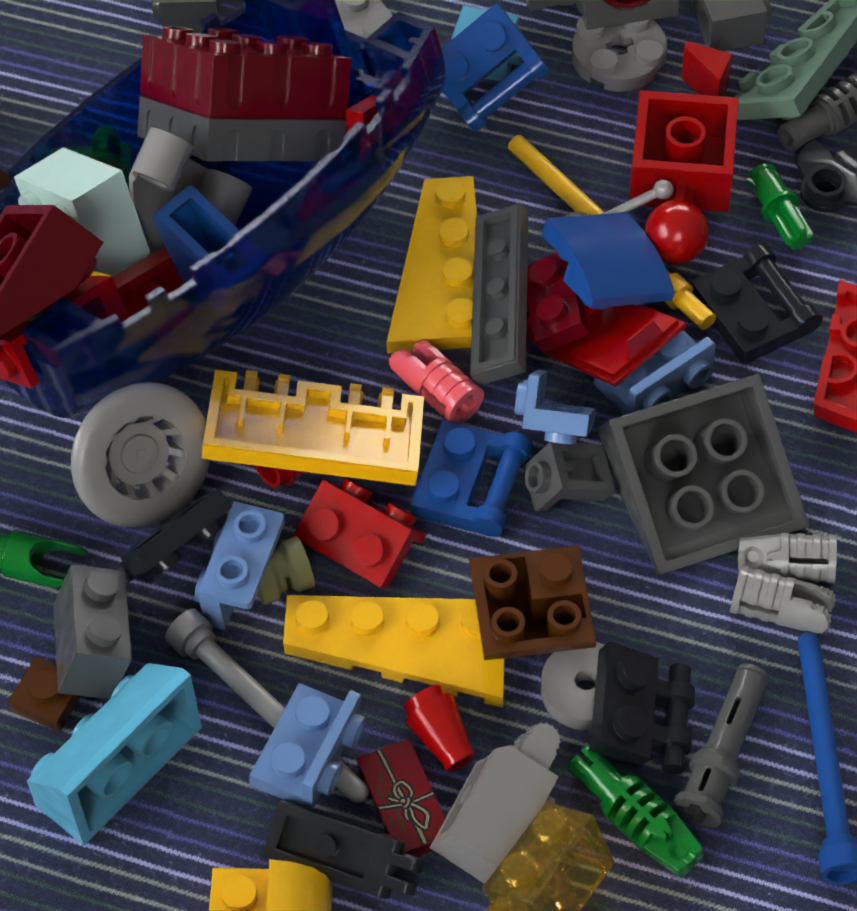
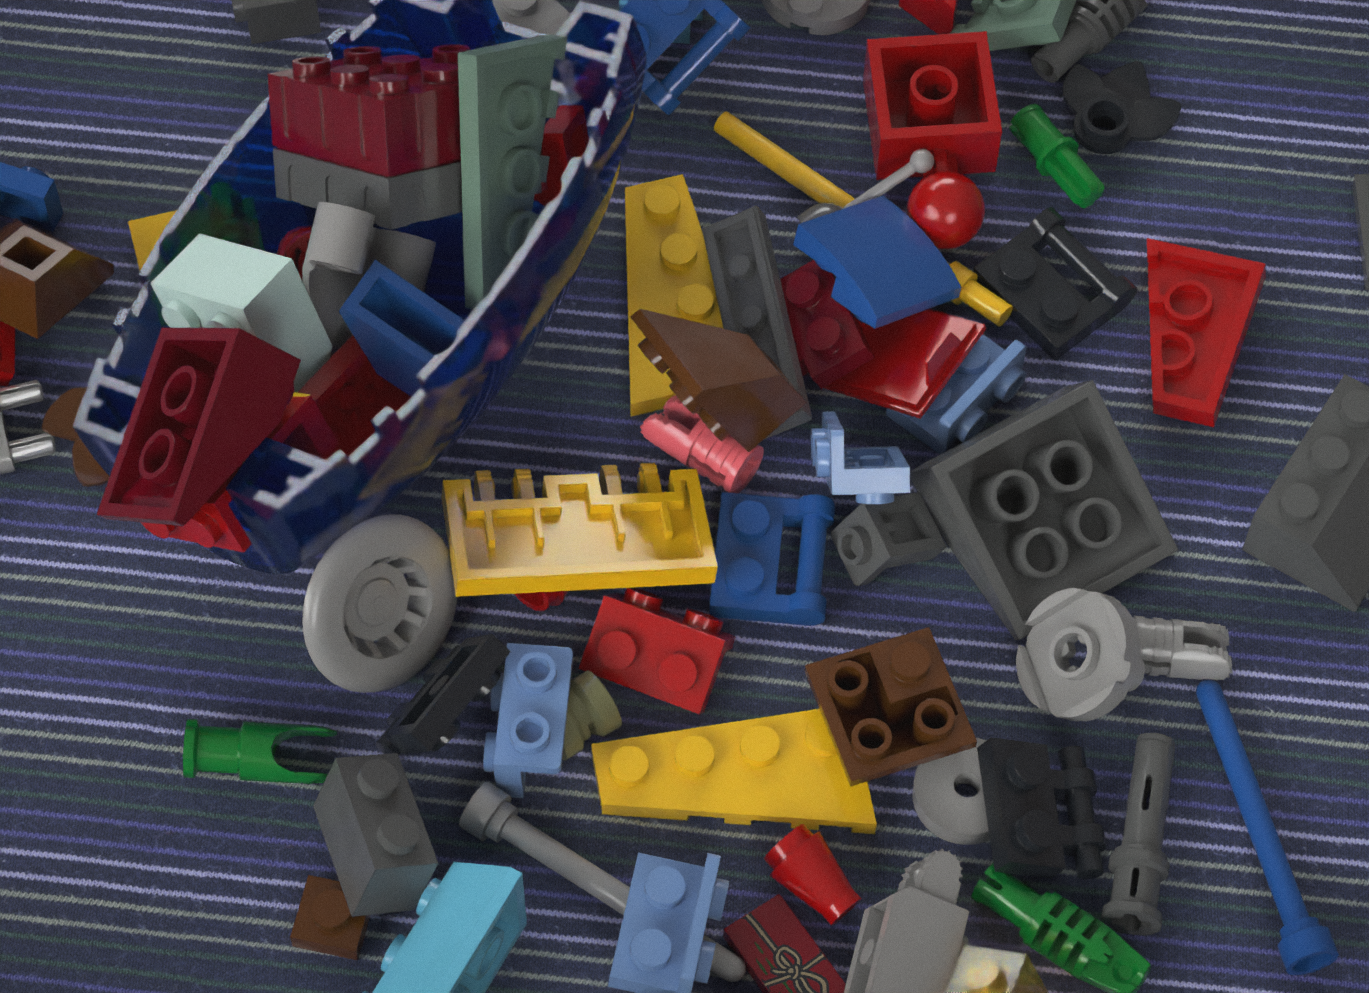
camera: 15 degrees left, 5 degrees up
light grey hinge [738,533,837,584] -> none
none -> sand green wing [458,34,567,312]
none -> reddish brown slope [631,309,807,452]
none -> light grey plate [1016,588,1145,722]

